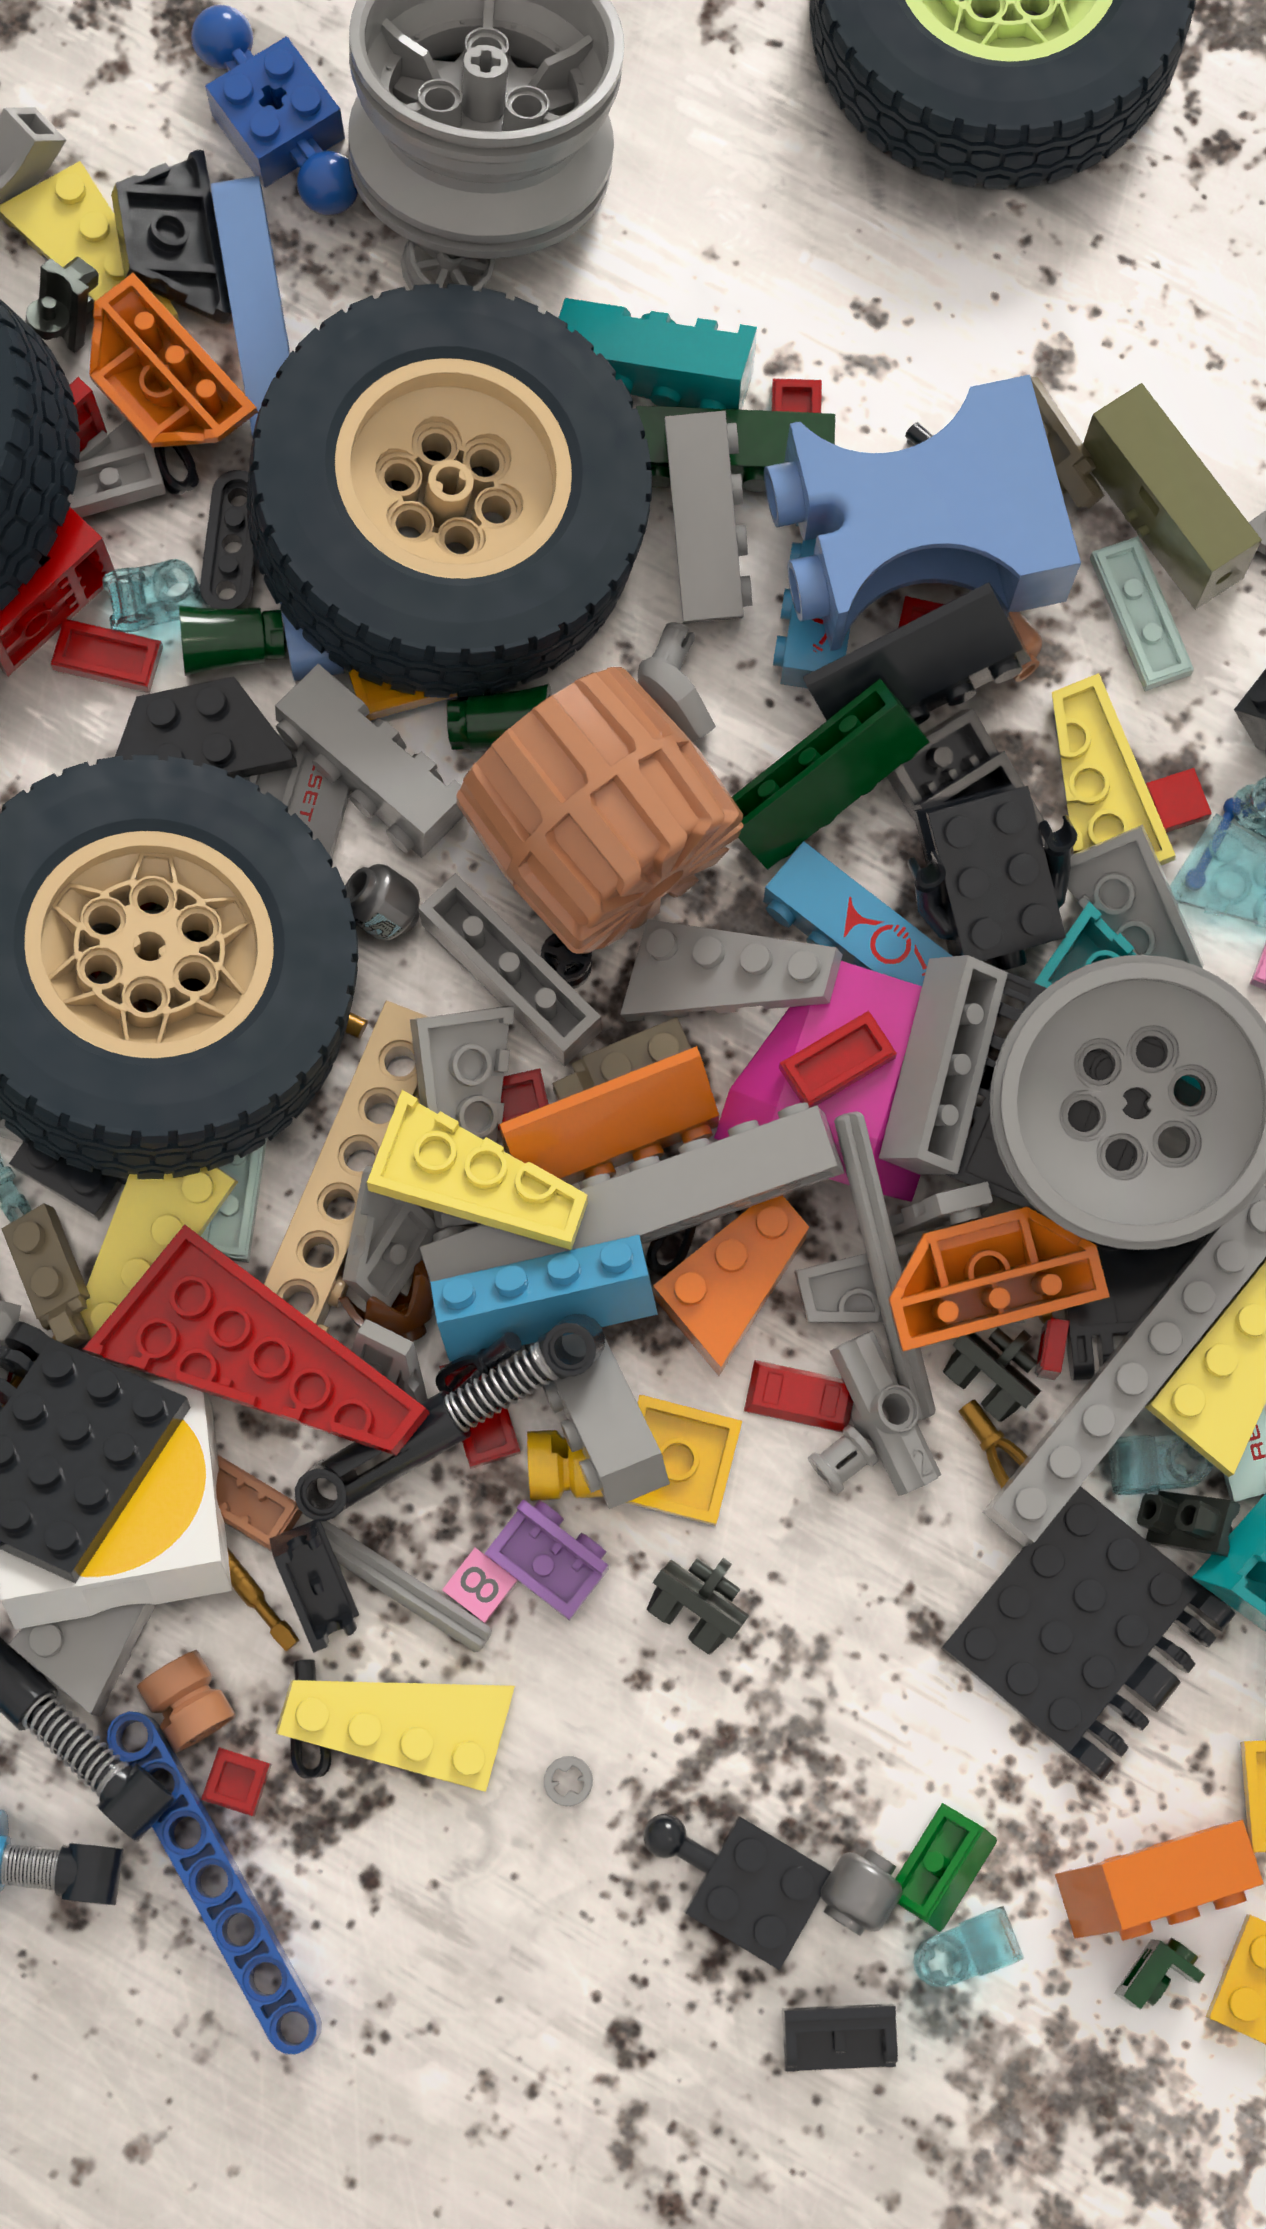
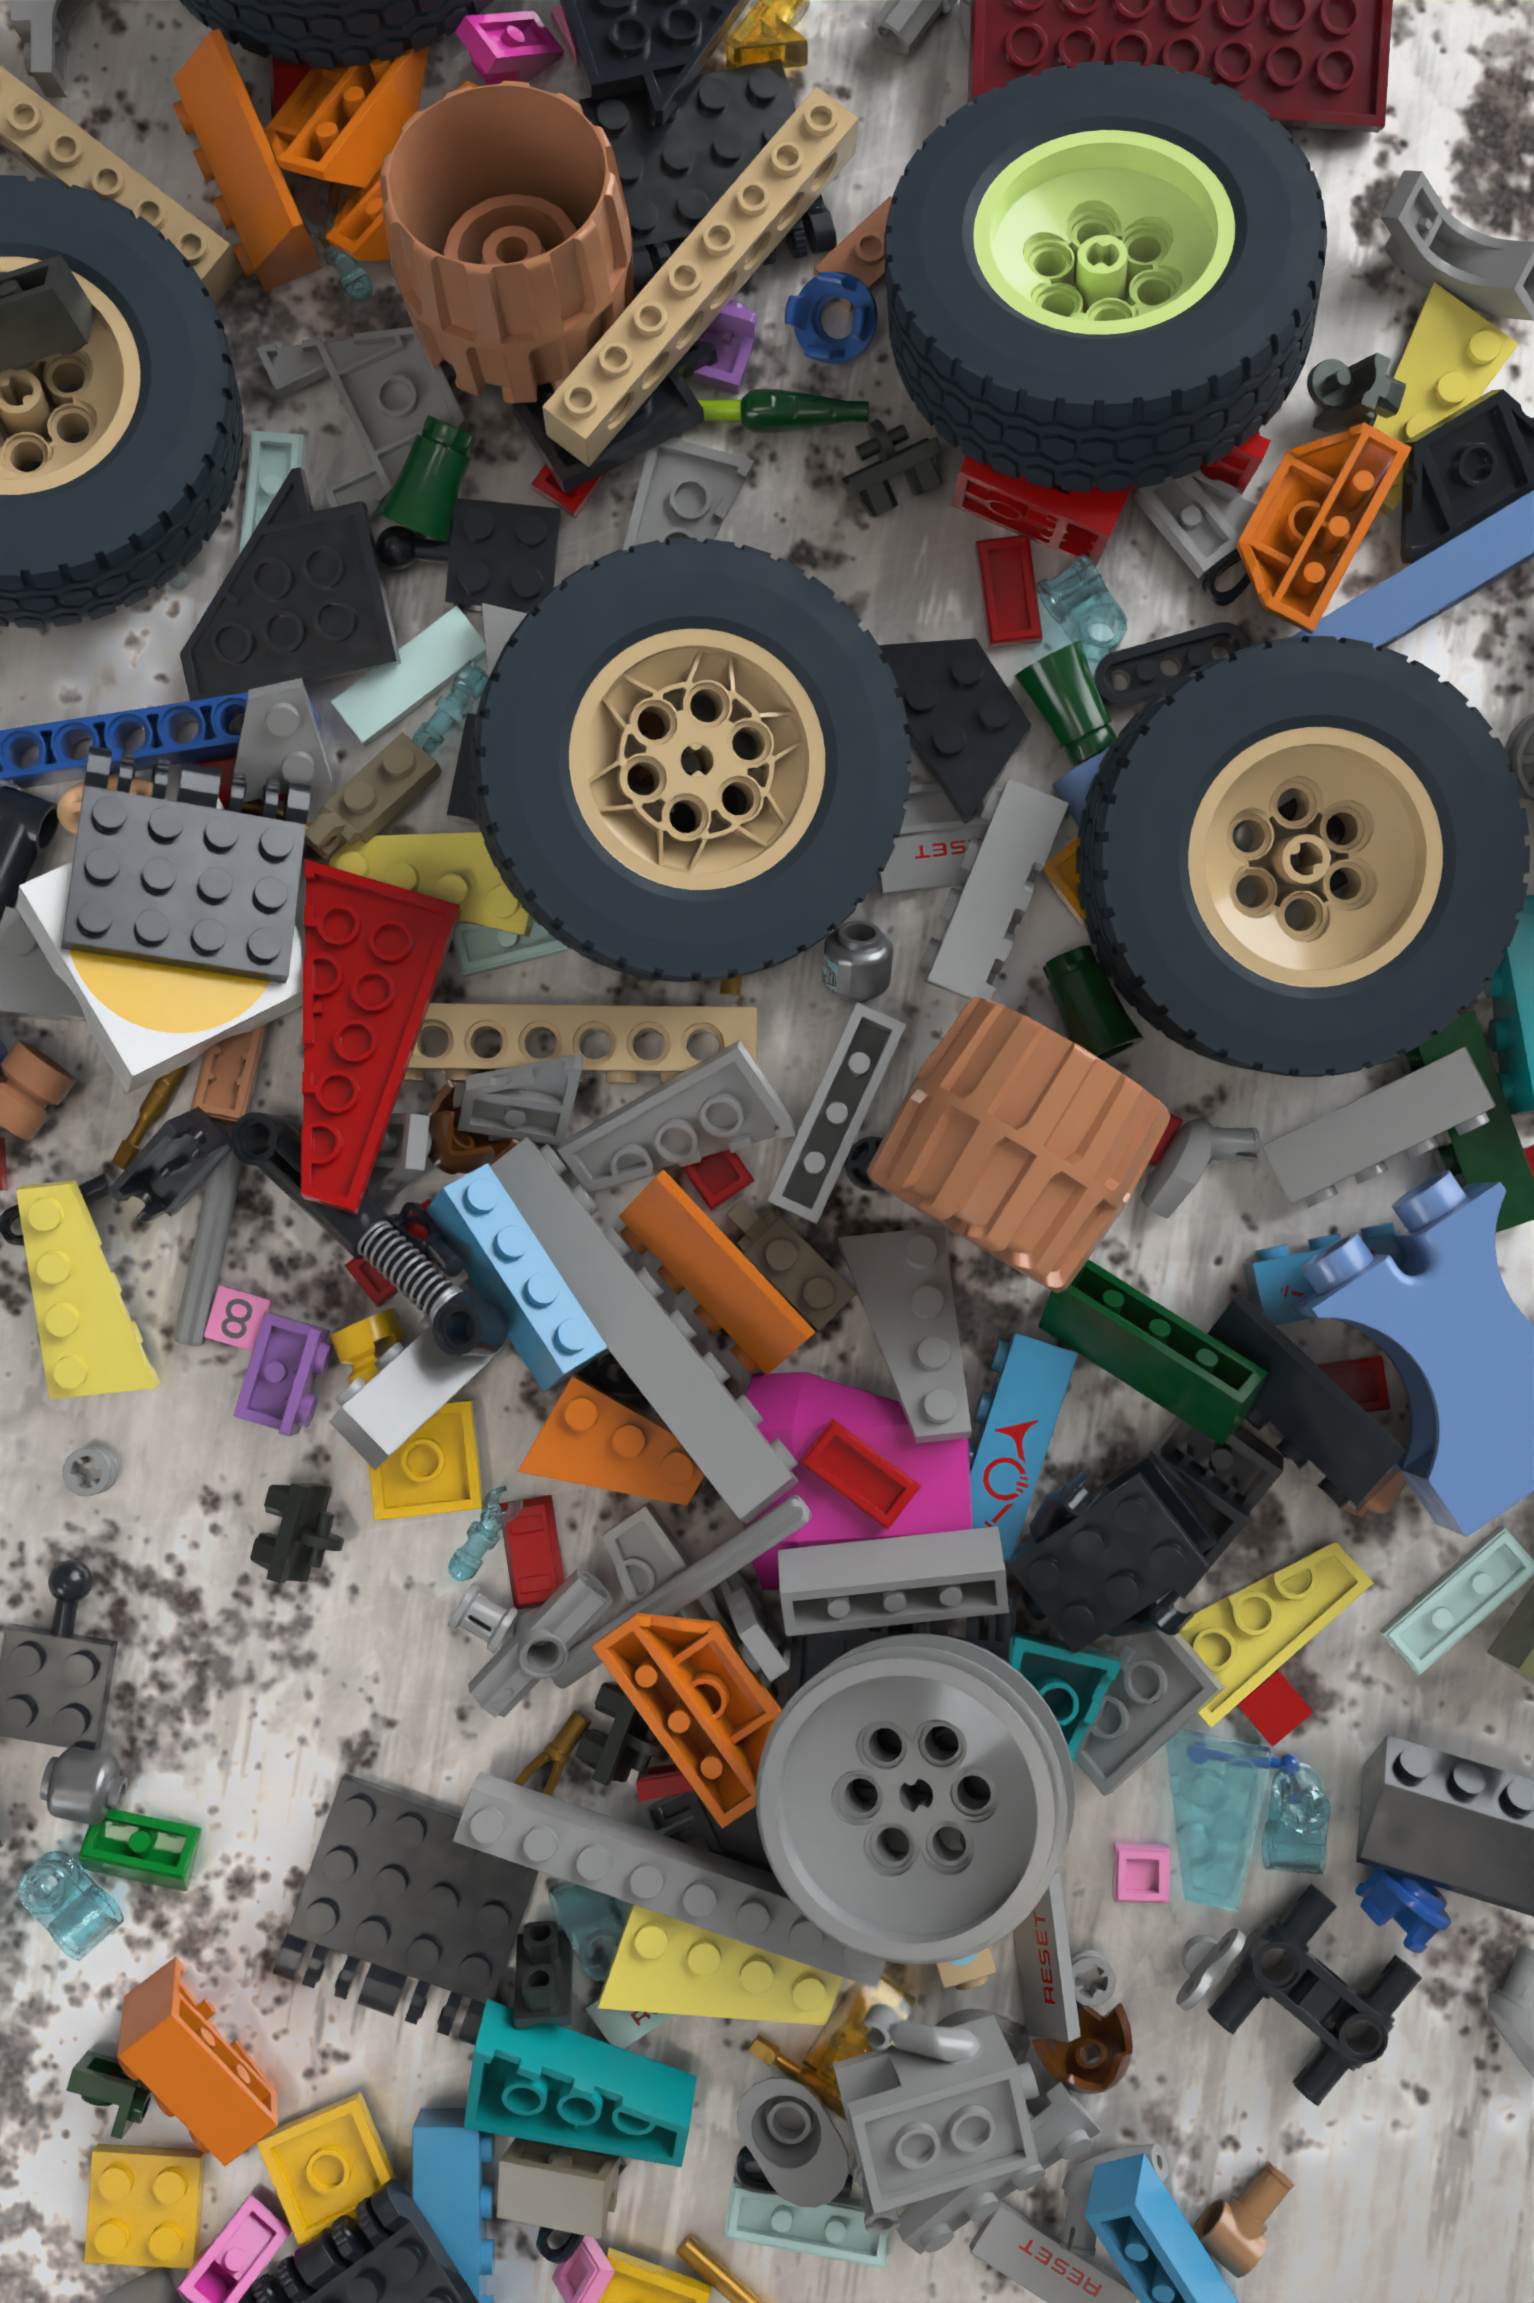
camera: 75 degrees right, 10 degrees up
light yellow wing [367,1090,588,1250] -> none
none -> clear light blue piece [448,1486,523,1581]

